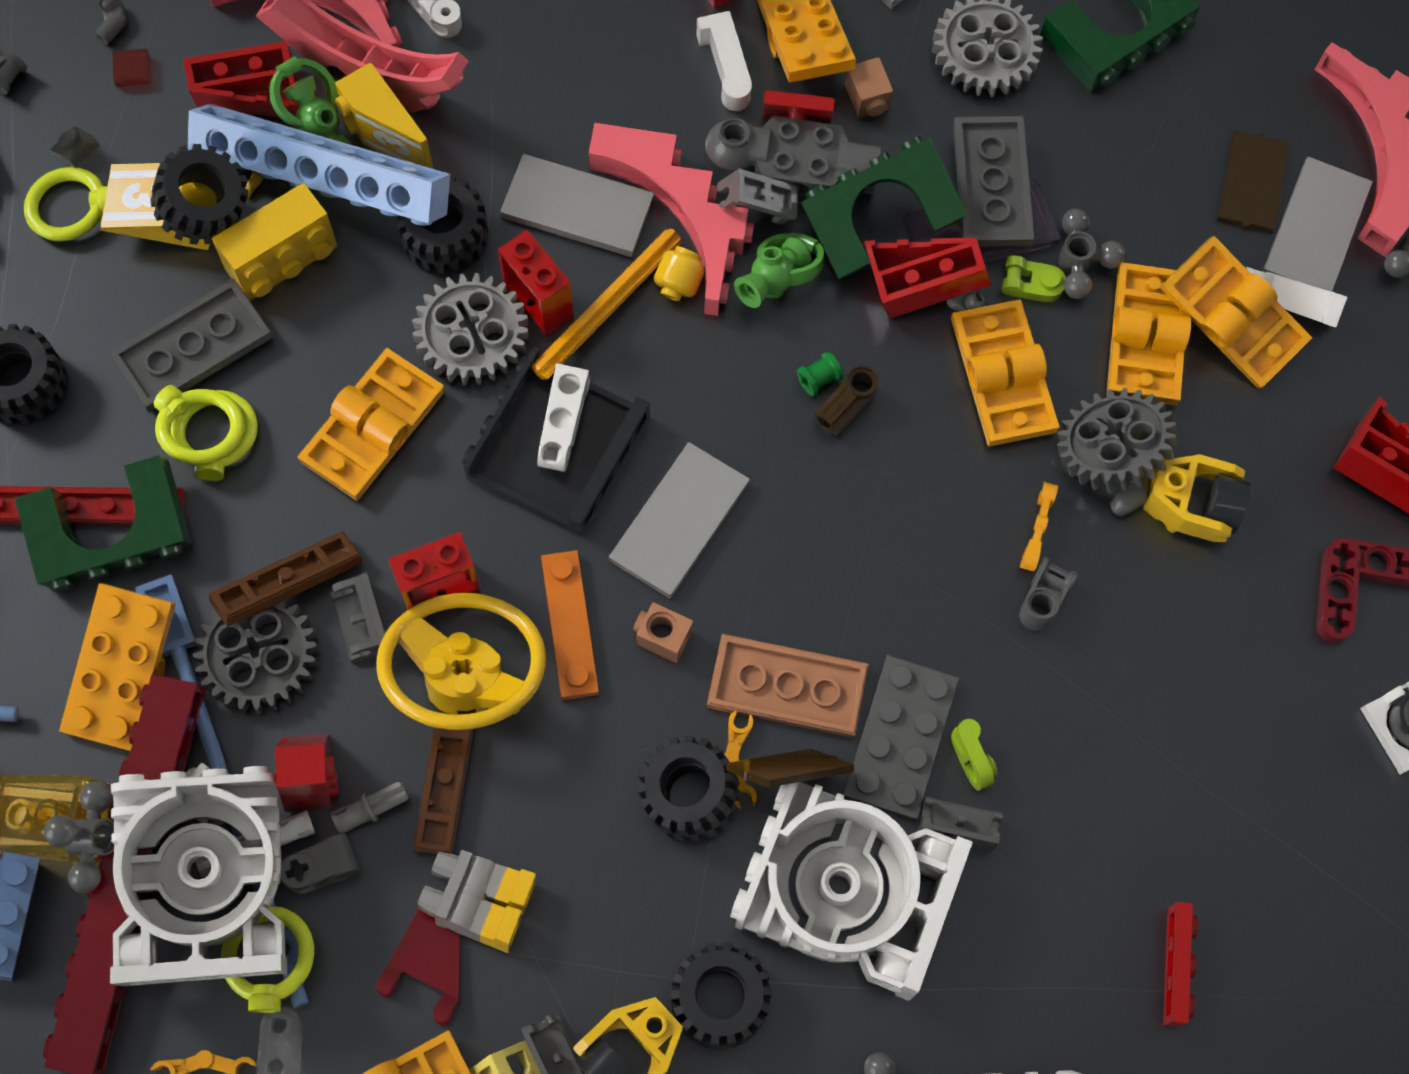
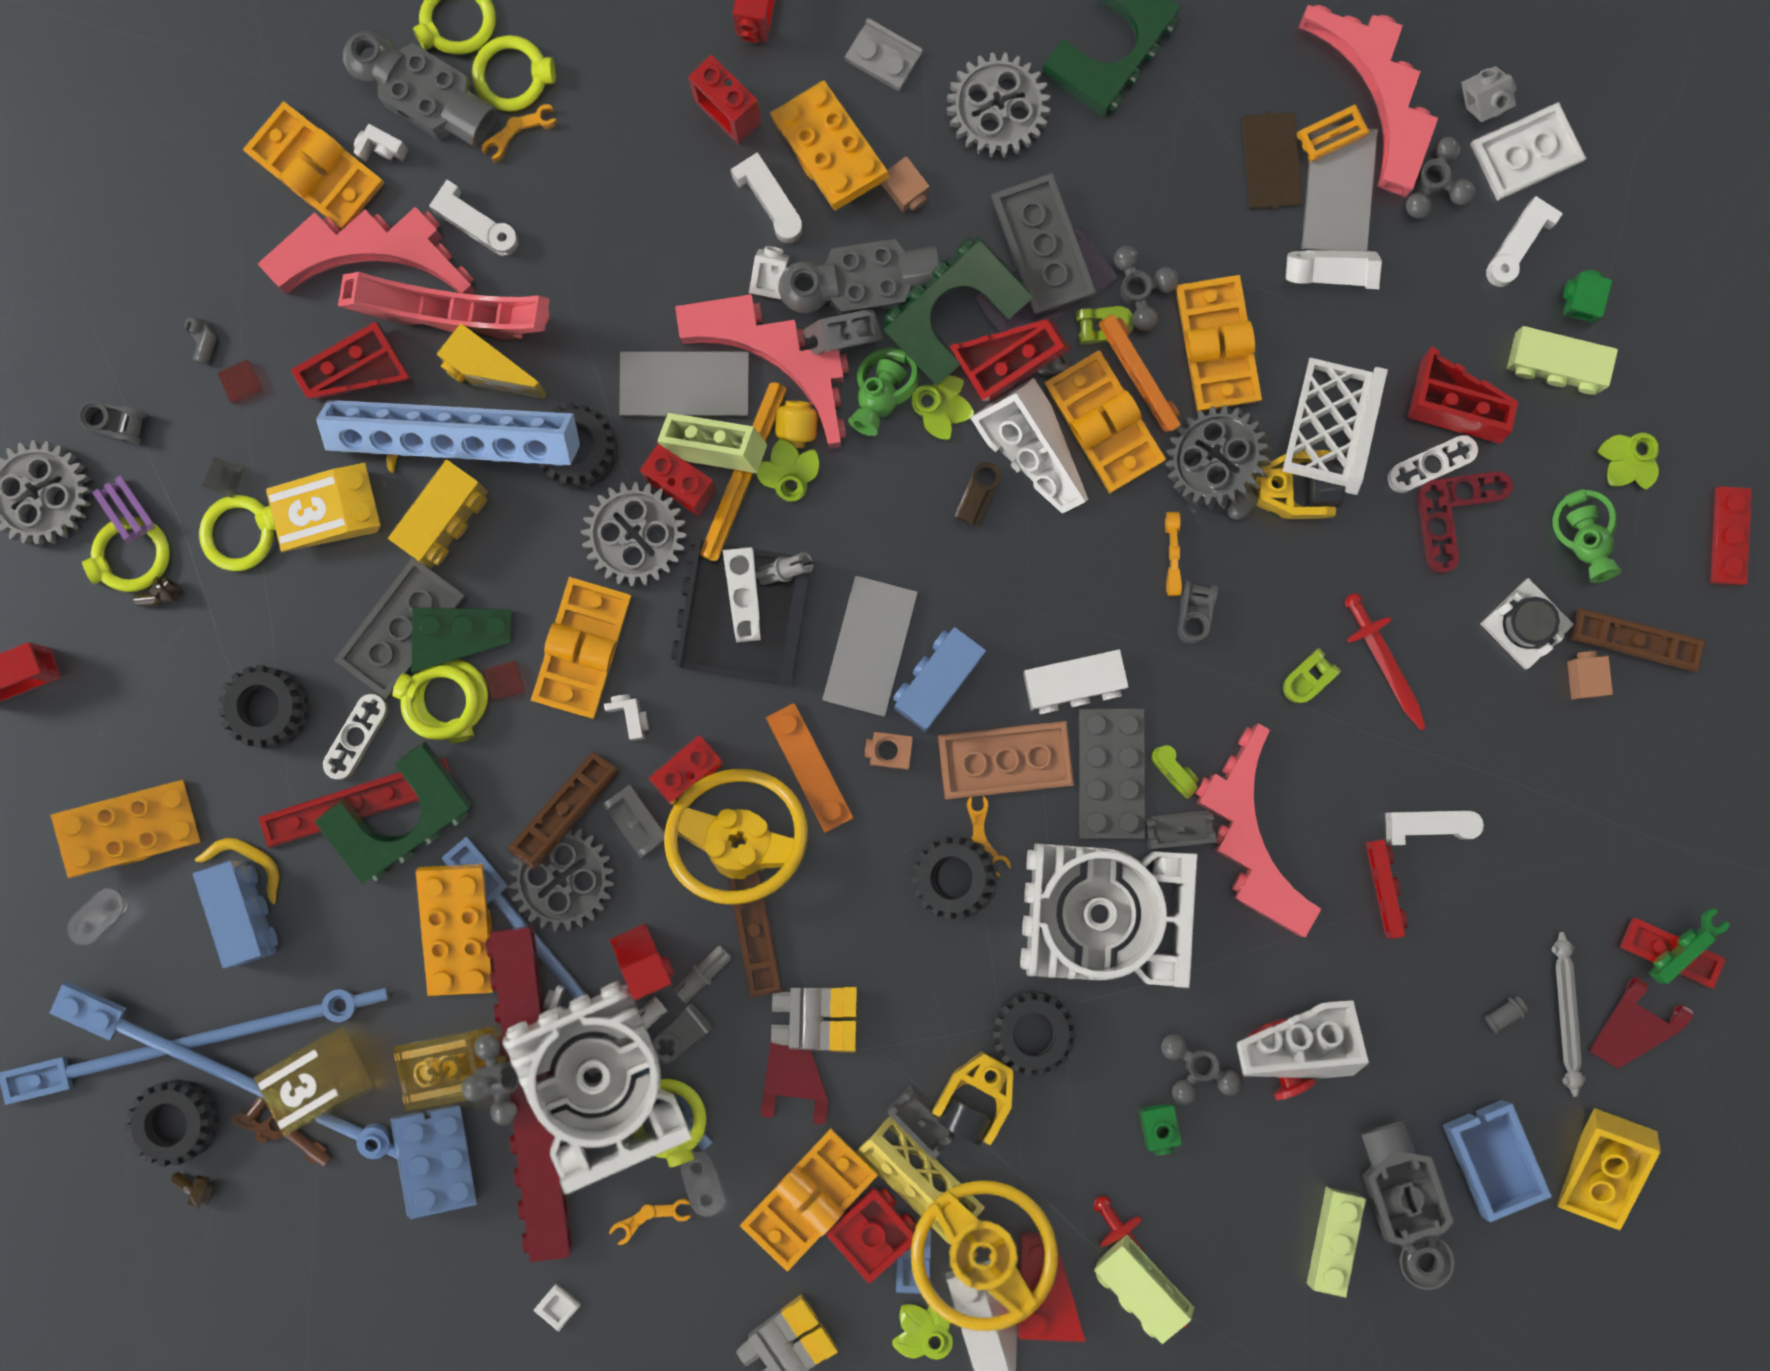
camera: 15 degrees left, 15 degrees up
black tyre [150,144,248,245] -> none
bright green piece [270,57,352,145] -> none
dark brown piece [726,749,855,788] -> none
red plate [763,90,835,124] -> none
green bush [796,351,844,396] -> none
light orange plate [1160,236,1312,388] -> none
none -> white beam [323,694,389,780]
none -> dark green wing [411,607,511,673]
none -> clear red tile [483,660,525,701]
none -> white bracket [604,694,649,741]
none -> yellowish green brick [657,413,767,473]
none -> white bracket [749,246,790,299]
none -> lime plate [756,439,819,501]
none -> light grey axle [756,552,814,585]
none -> medium blue piece [893,627,986,732]
none -> lime plate [911,375,974,440]
none -> white wedge [971,378,1088,513]
none -> white brick [1023,649,1129,715]
none -> orange plate [1098,314,1181,432]
none -> coral arch [1195,723,1321,937]
none -> white fence [1282,358,1388,495]
none -> lime plate [1283,648,1341,704]
none -> light orange tile [1296,104,1370,163]
none -> red sword [1345,593,1425,730]
none -> white leg [1385,811,1484,845]
none -> white beam [1388,435,1478,493]

